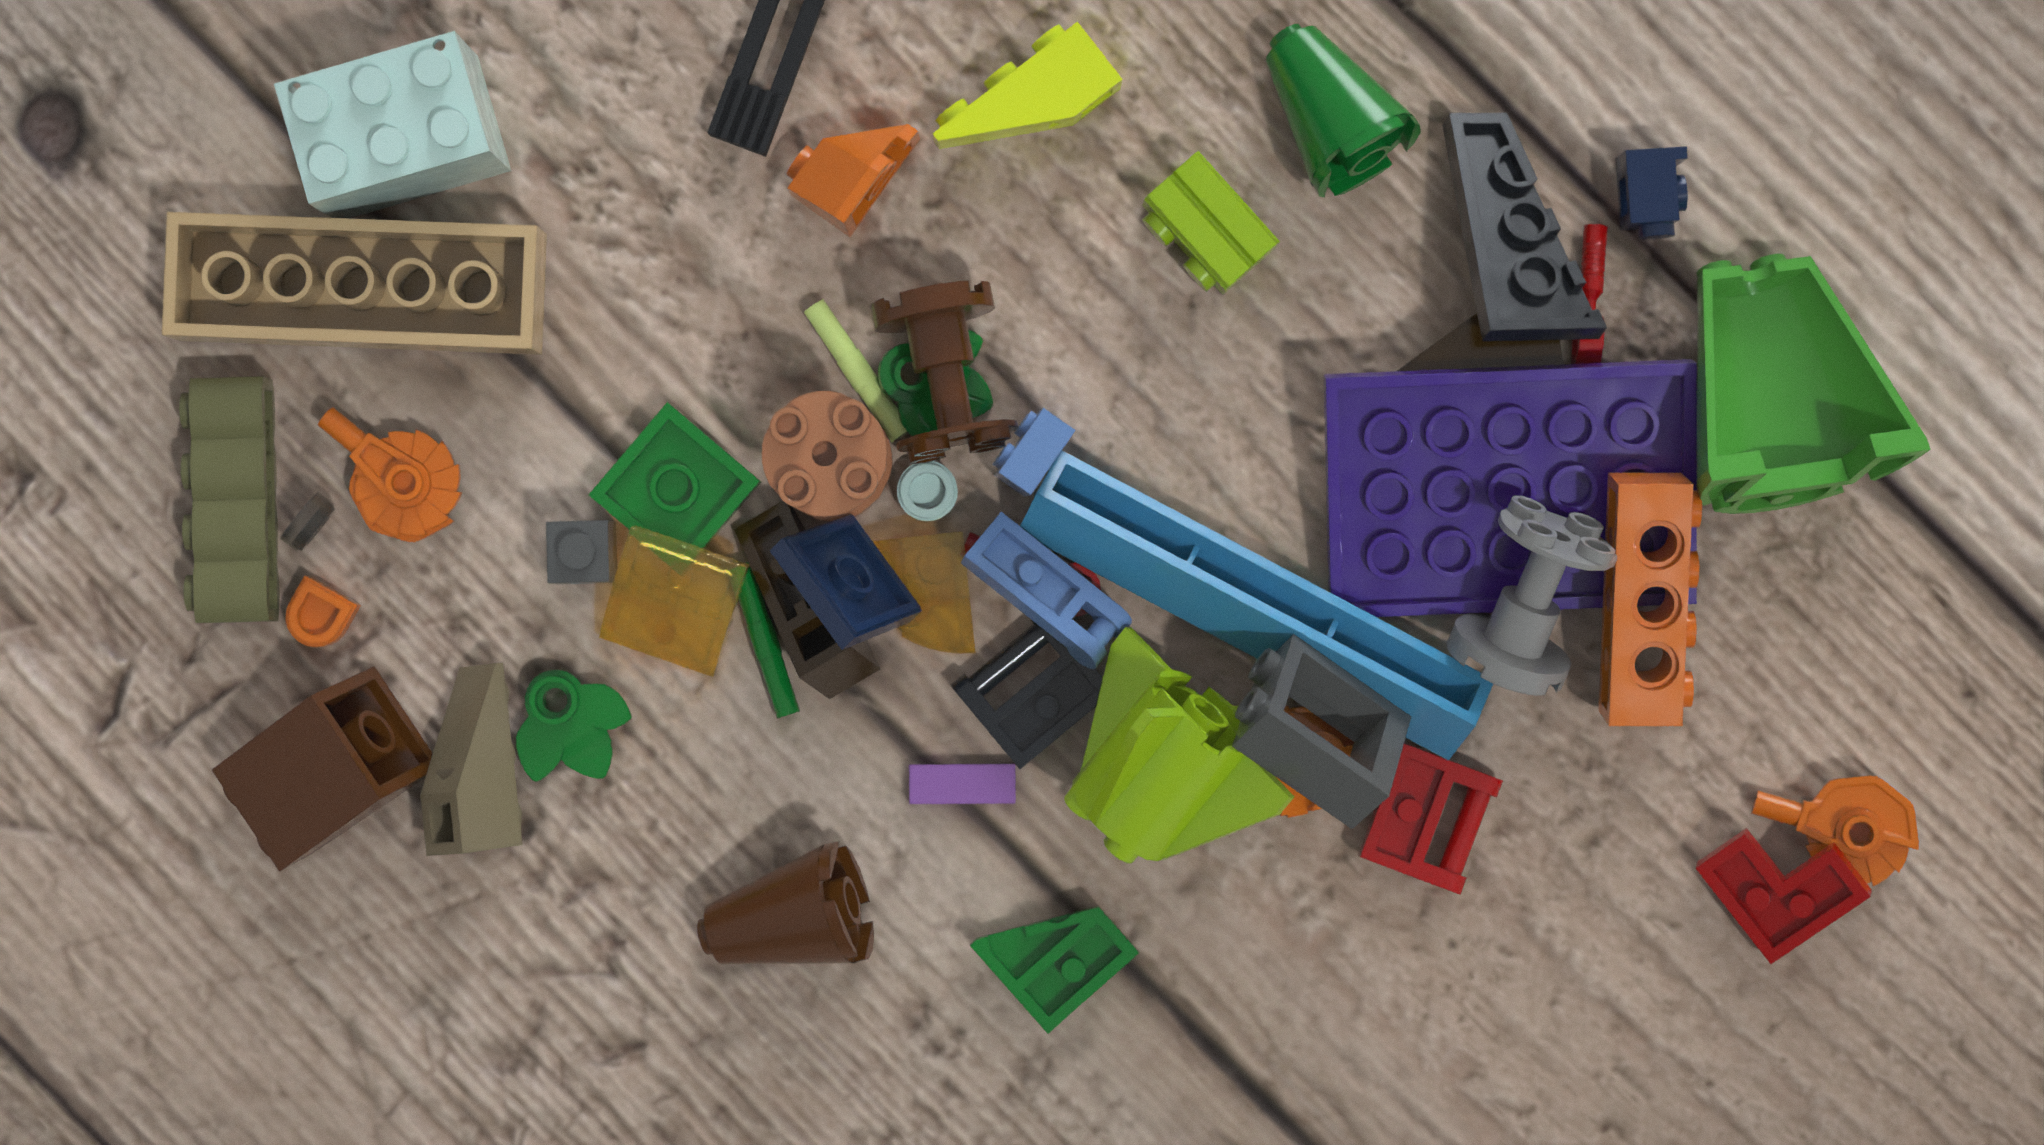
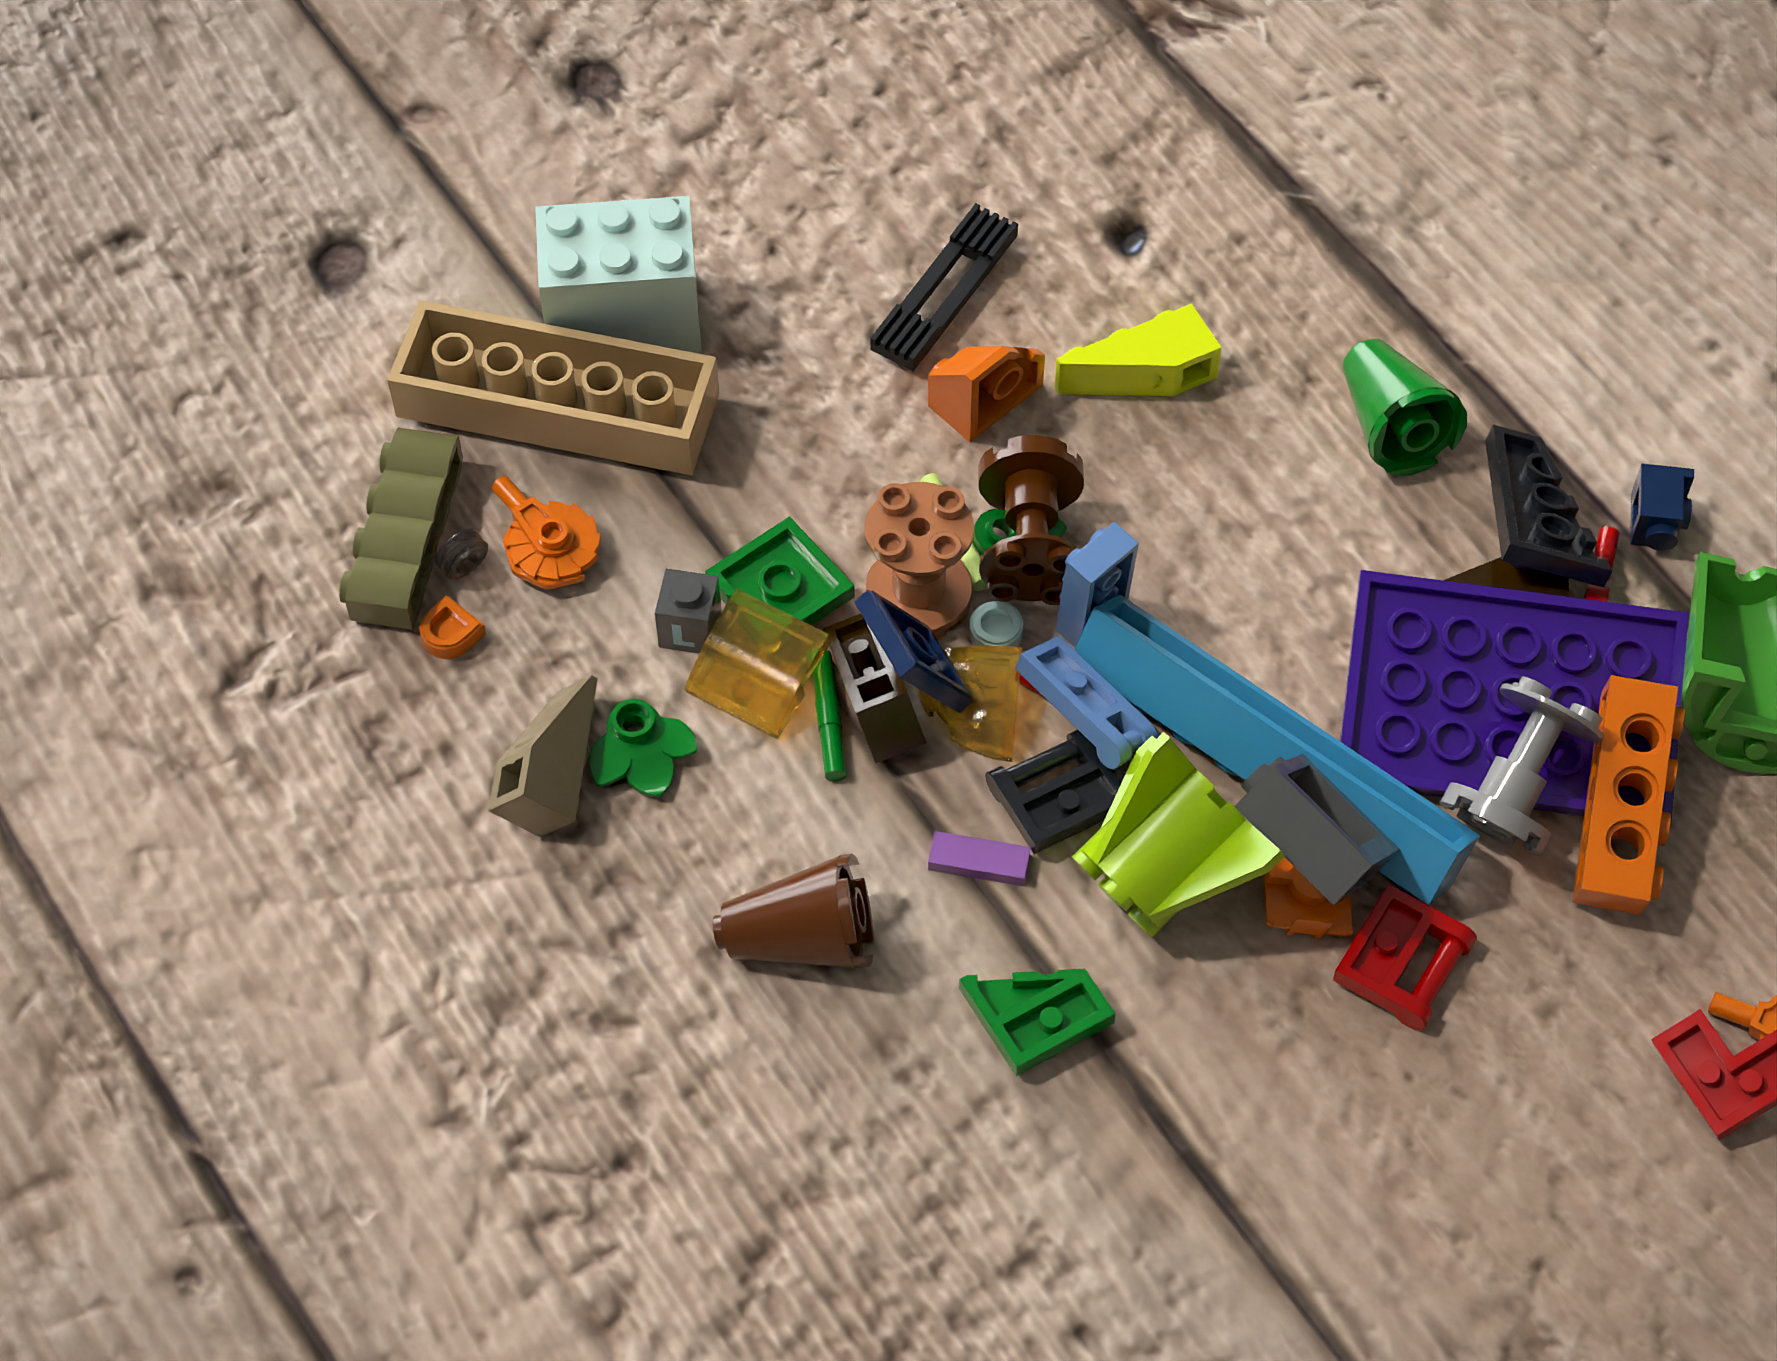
camera: 10 degrees right, 30 degrees down
reddish brown slope [212,666,433,872] -> none
lime brick [1142,151,1280,295] -> none

